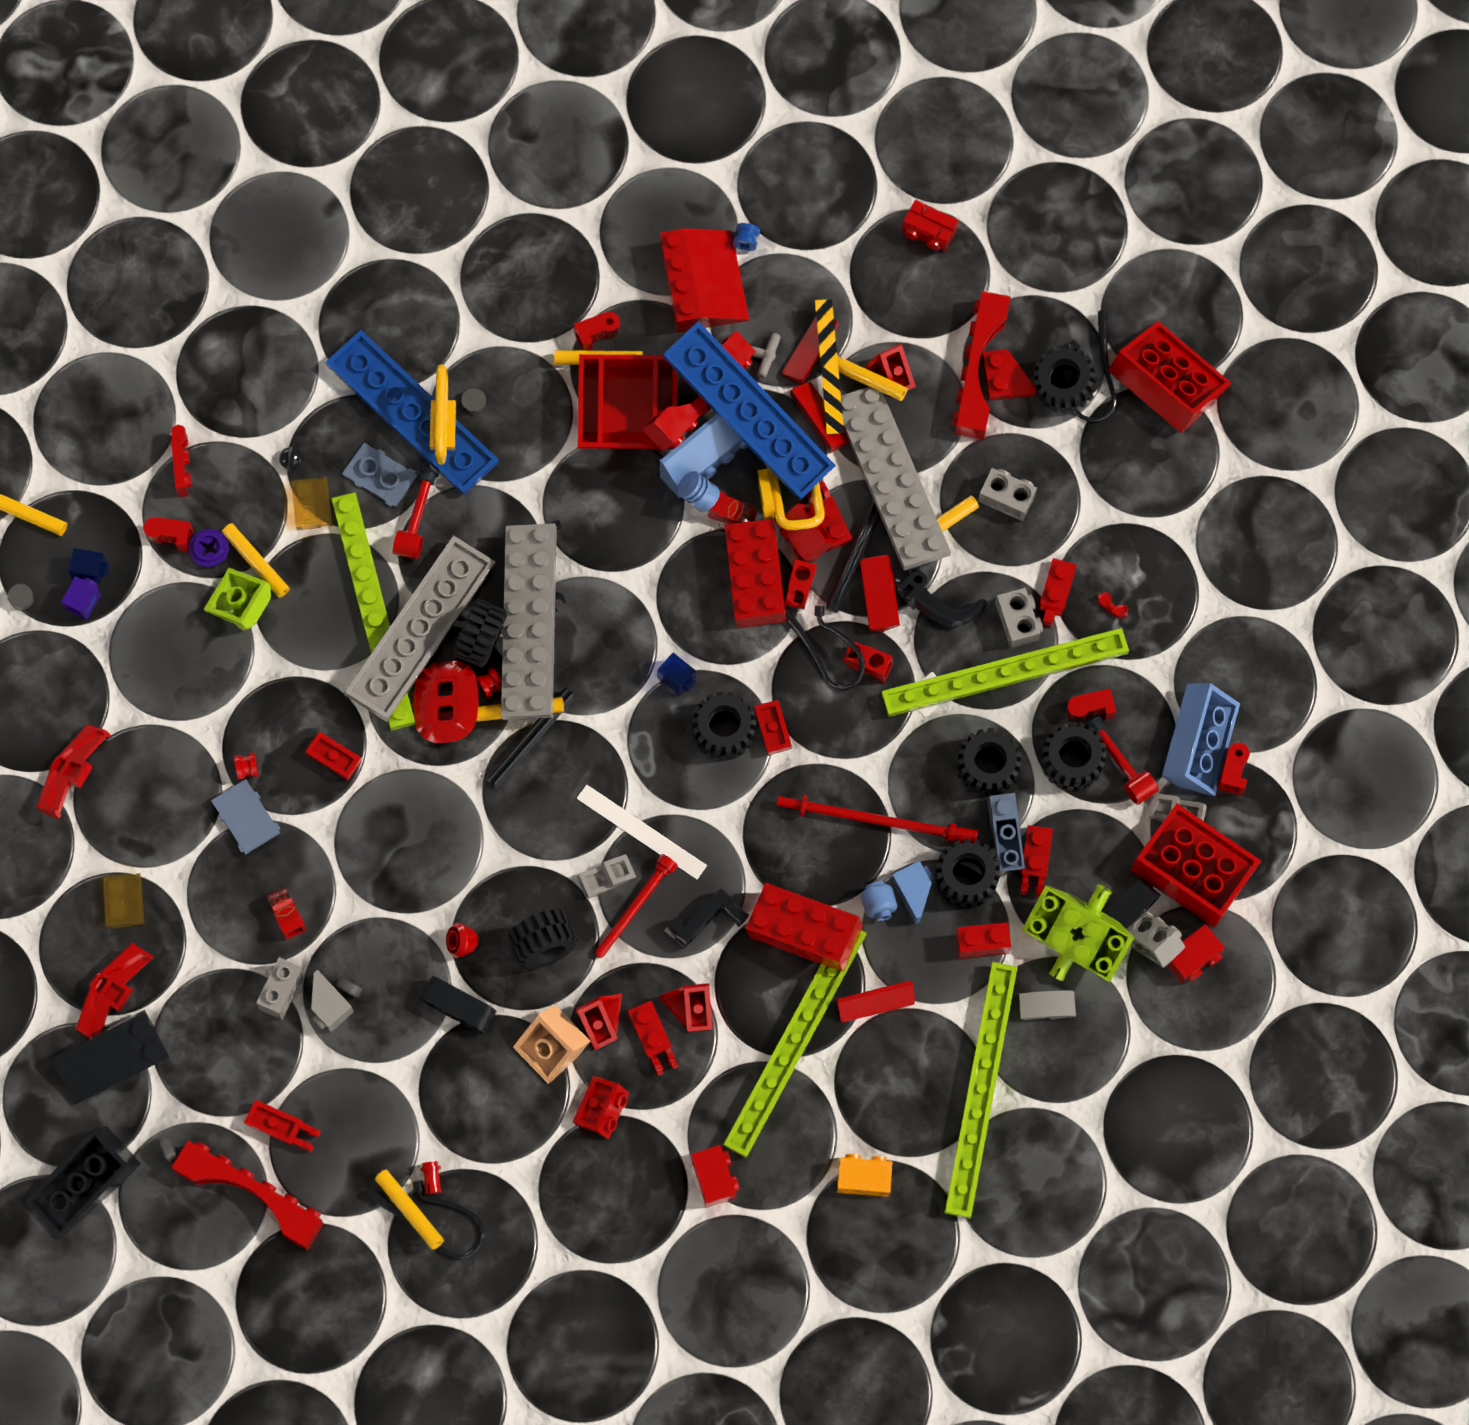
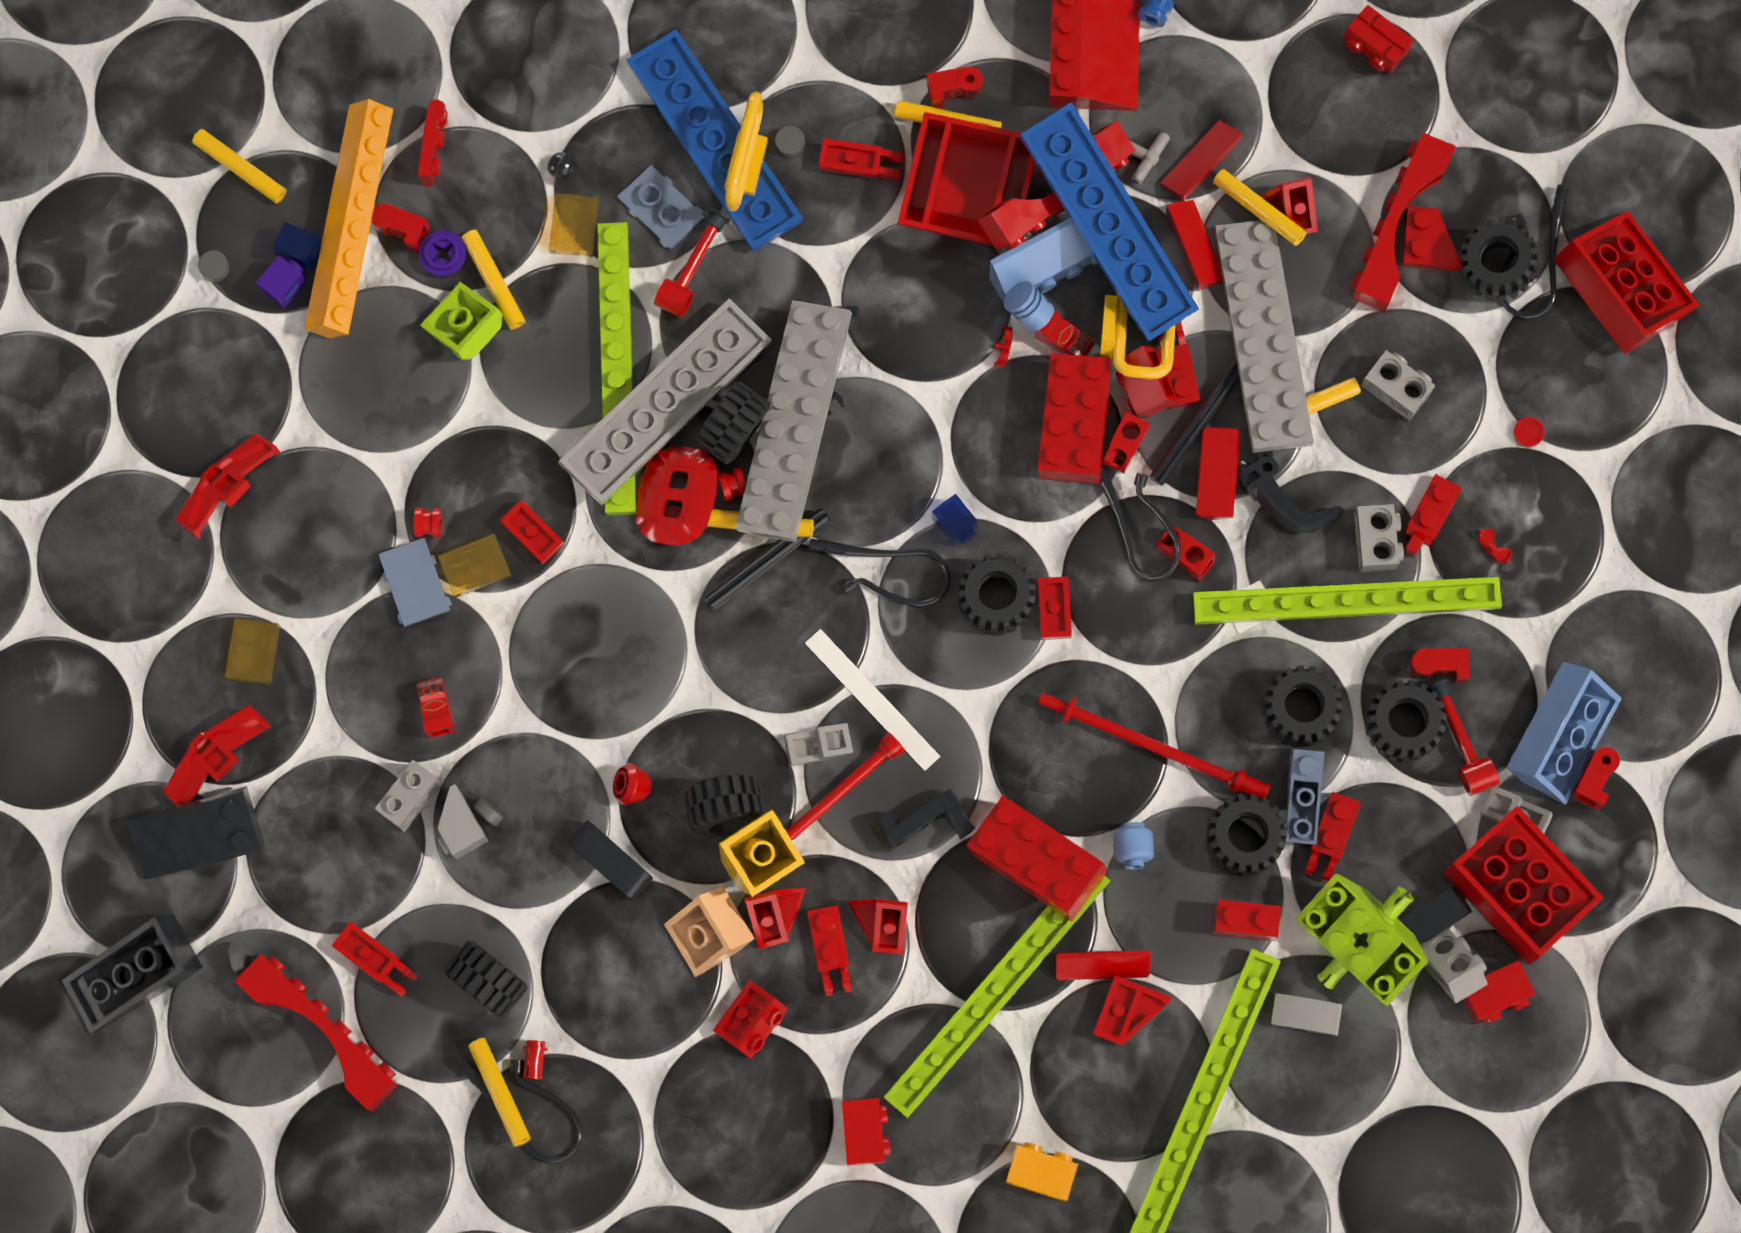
camera: 20 degrees right, 5 degrees up
sticker [815,299,844,434] -> none
medium blue slope [891,861,933,925] -> none
none -> light orange brick [304,99,393,338]
none -> clear yellow plate [438,534,512,598]
none -> black tyre [443,940,528,1019]
none -> yellow slope [719,809,805,897]
none -> black piece [809,538,951,607]
none -> red hinge [819,138,905,181]
none -> red piece [994,326,1013,368]
none -> red wing [1093,975,1172,1046]
none -> red piece [1513,417,1545,448]

